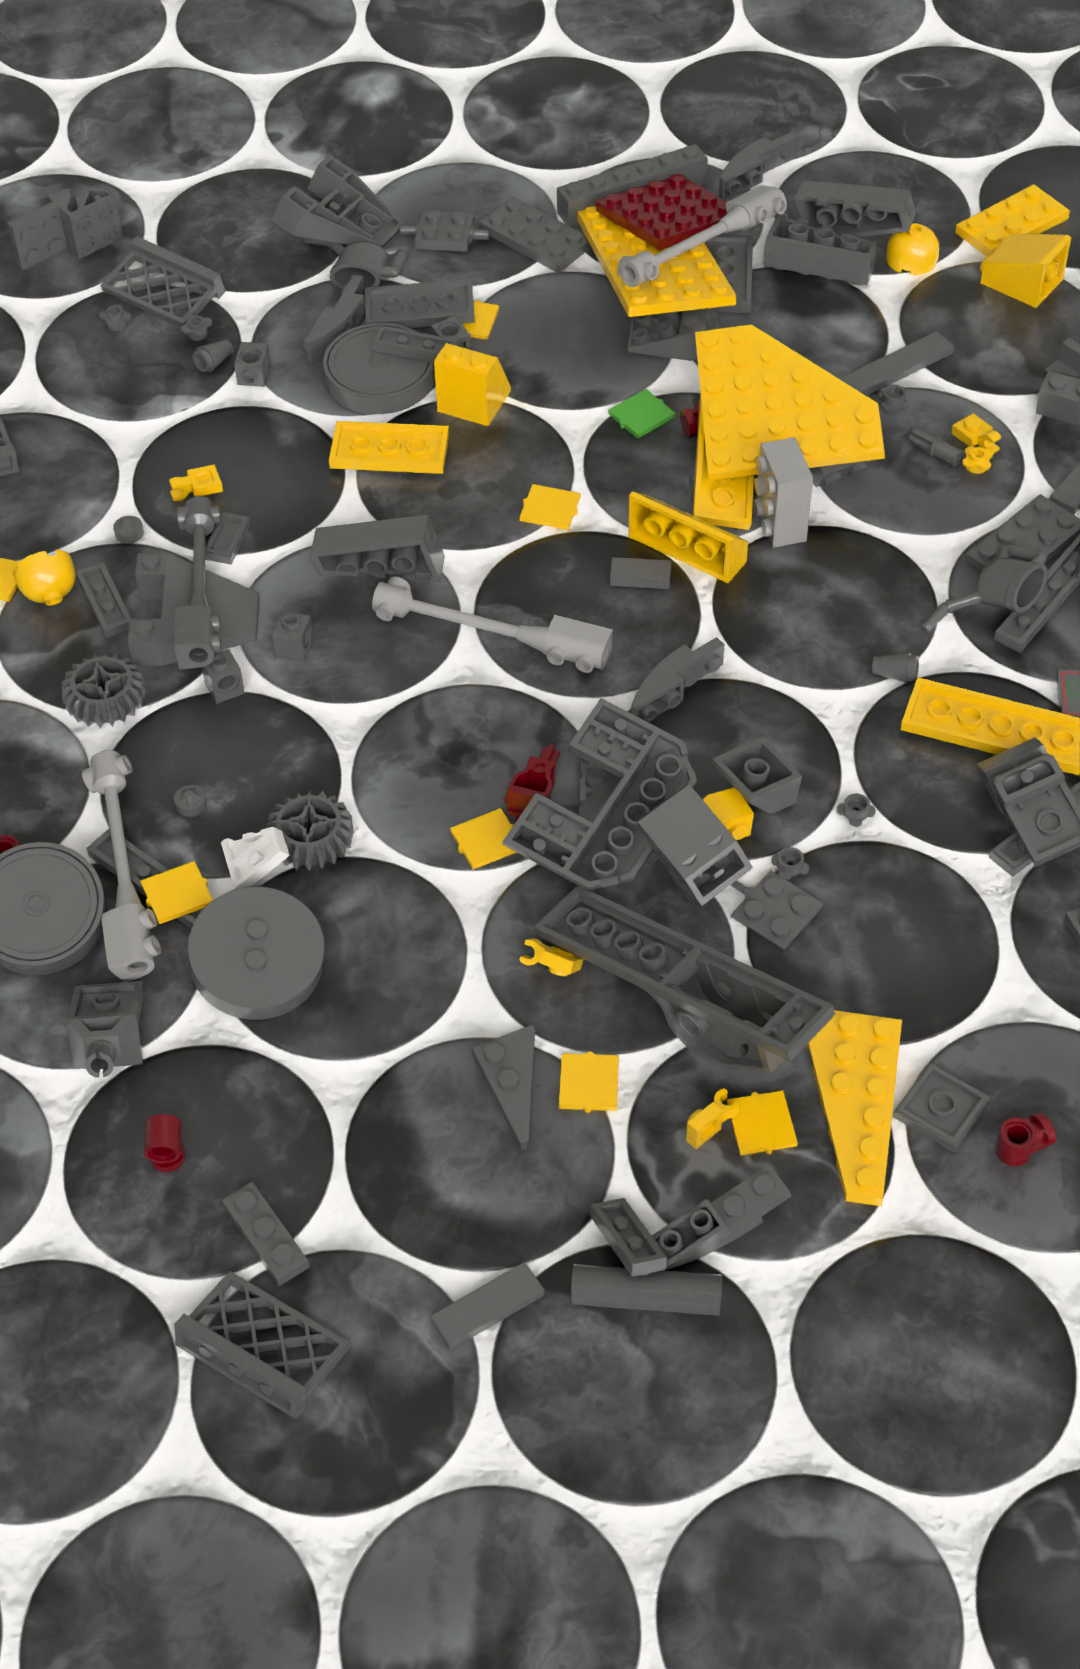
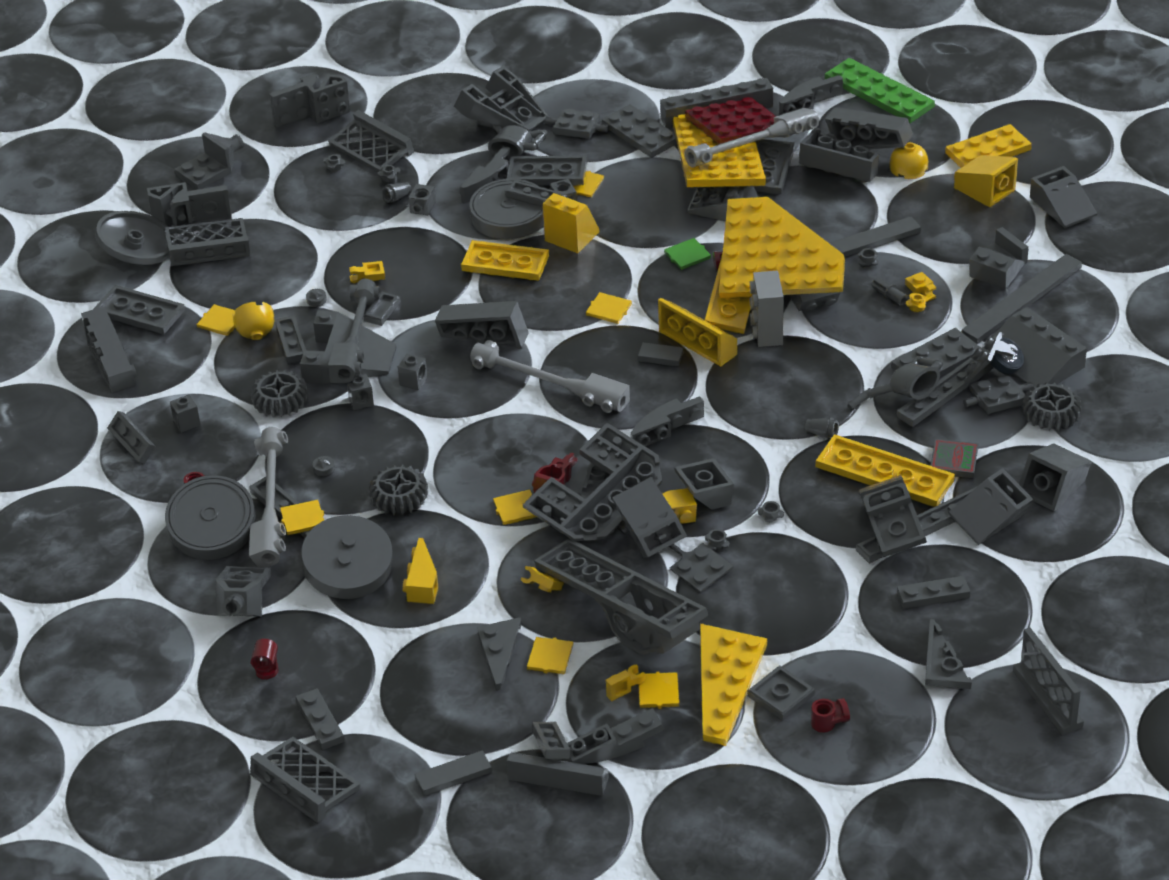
camera: 10 degrees right, 10 degrees down
white wing [221,827,290,890] -> none
none -> yellow slope [403,538,438,604]
none -> bright green plate [825,58,935,123]

